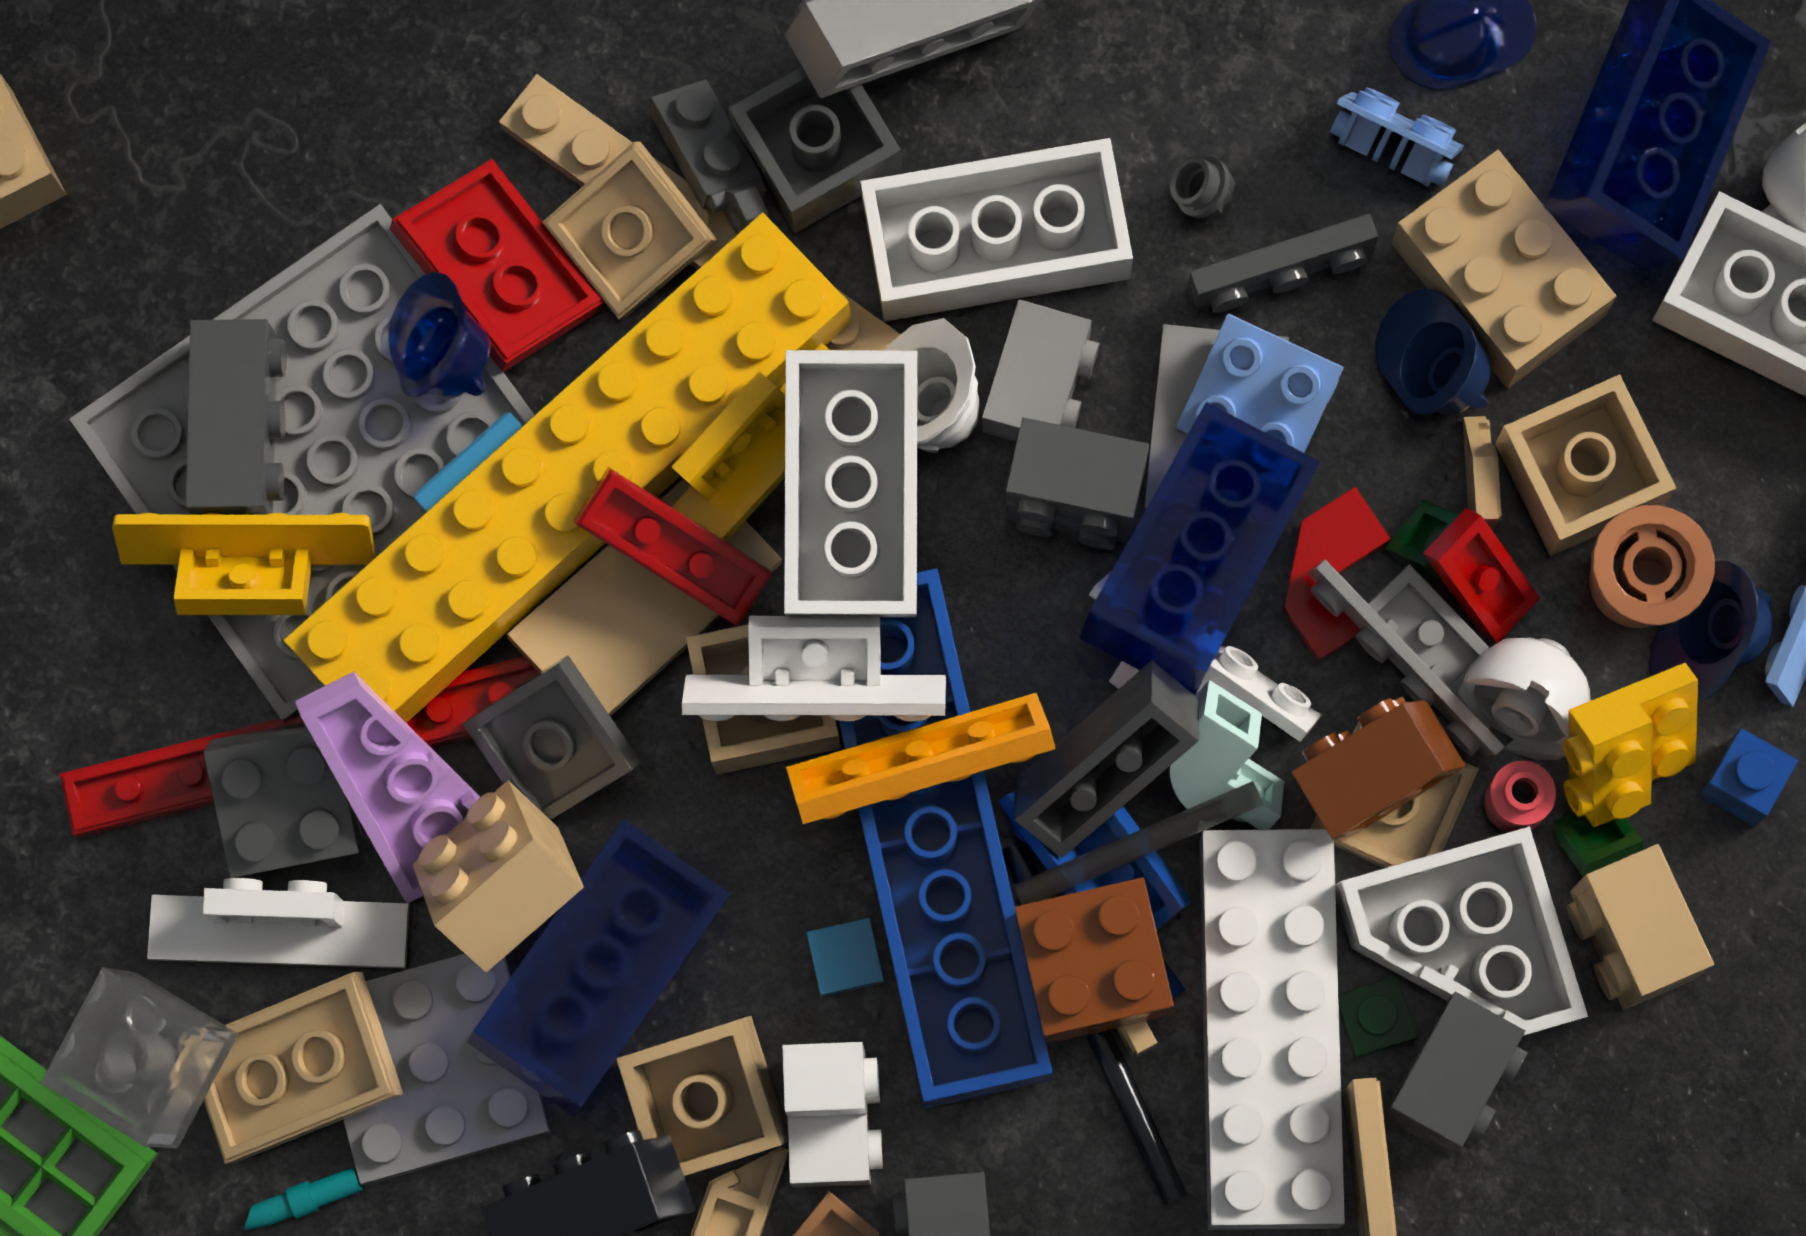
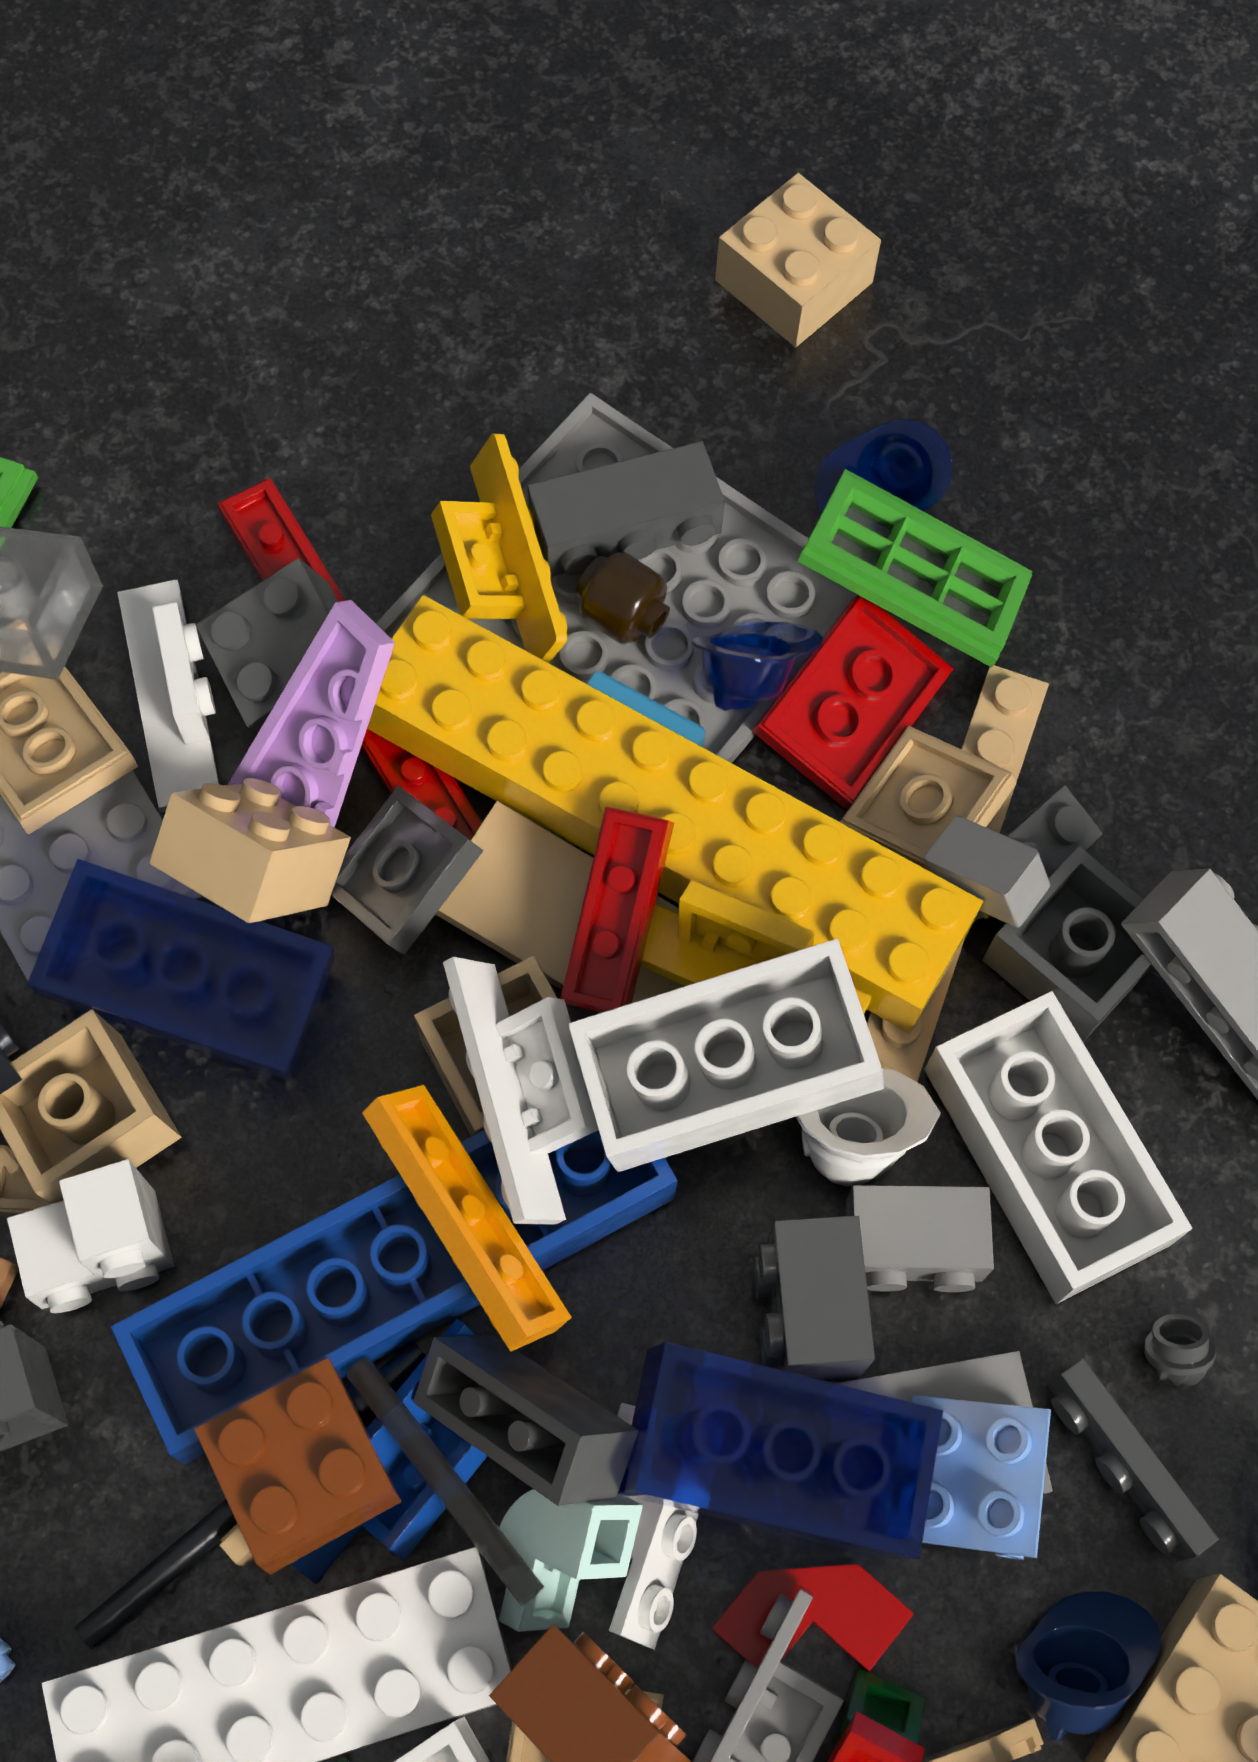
camera: 65 degrees right, 10 degrees down
dark azure tile [807,918,884,997] -> none
none -> dark brown head [575,552,670,645]
none -> bright green piece [797,469,1032,668]
none -> clear blue piece [815,419,953,532]
none -> light grey piece [924,816,1051,927]

